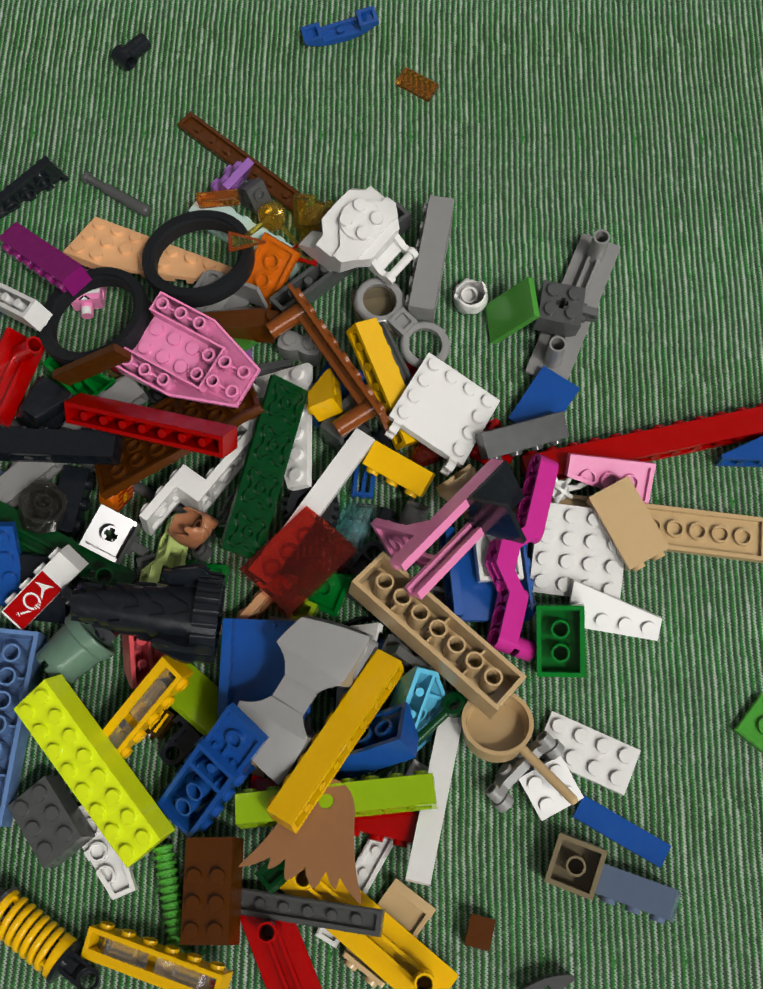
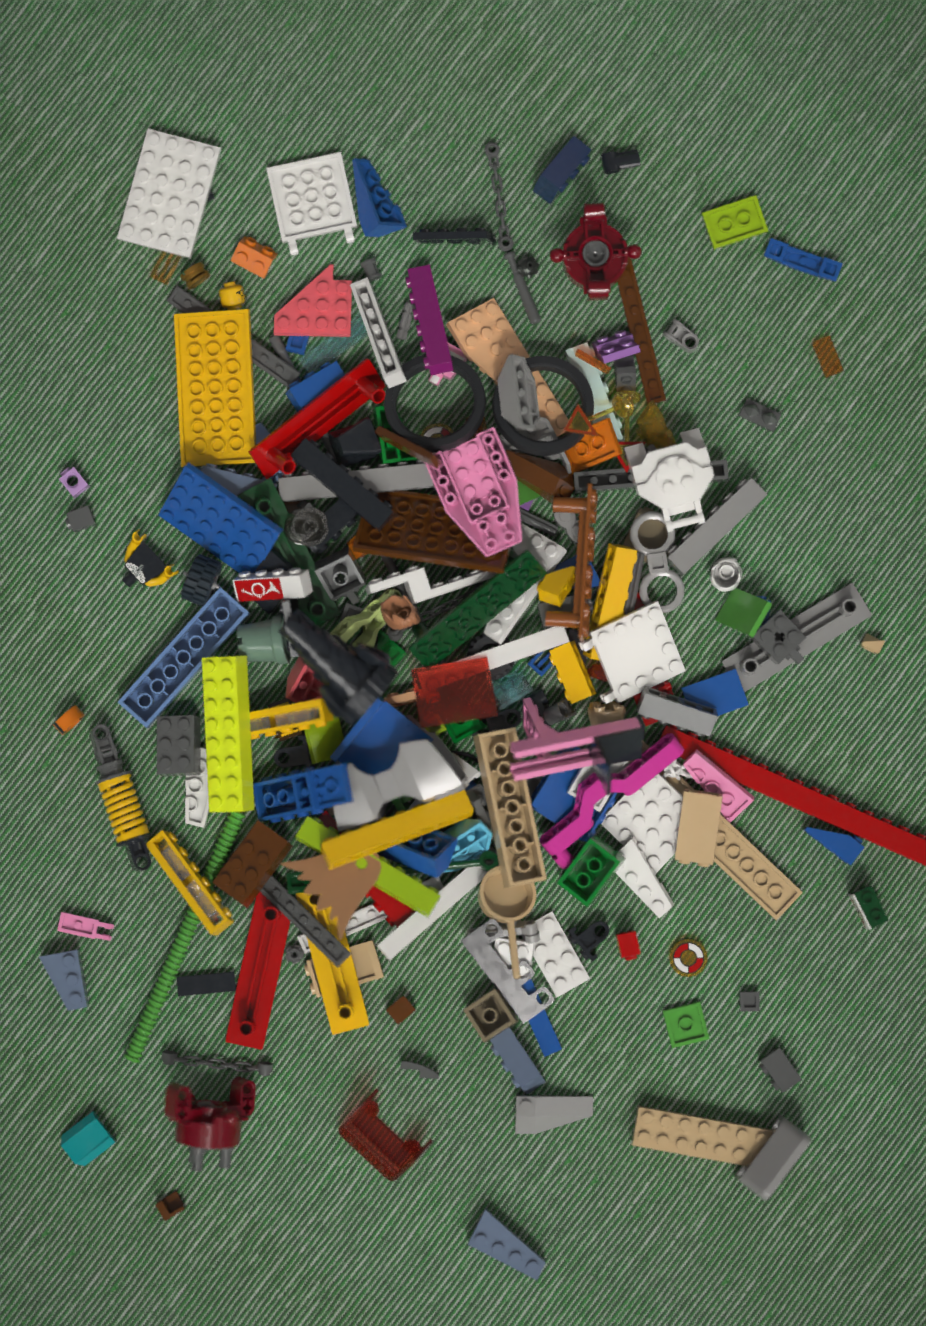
camera: 30 degrees right, 15 degrees up
red brick [64,393,238,458] -> none
none -> dark grey plate [285,945,304,964]
none -> bright green tile [391,795,414,812]
none -> light grey axle [396,303,415,340]
none -> piece [461,919,554,1024]
none -> dark grey piece [485,142,513,252]
none -> light grey wedge [497,354,540,431]
none -> light grey wedge [515,1095,593,1134]
none -> pearl dark grey plant [516,256,539,279]
none -> dark blue wedge [533,136,592,205]
none -> dark red piece [549,203,642,301]
none -> black pin [567,921,610,962]
none -> red brick [615,930,641,961]
none -> light grey piece [662,319,699,353]
none -> tile [669,939,708,977]
none -> lime plate [702,195,768,250]
none -> dark grey tile [739,398,782,432]
none -> tan slope [860,634,885,654]

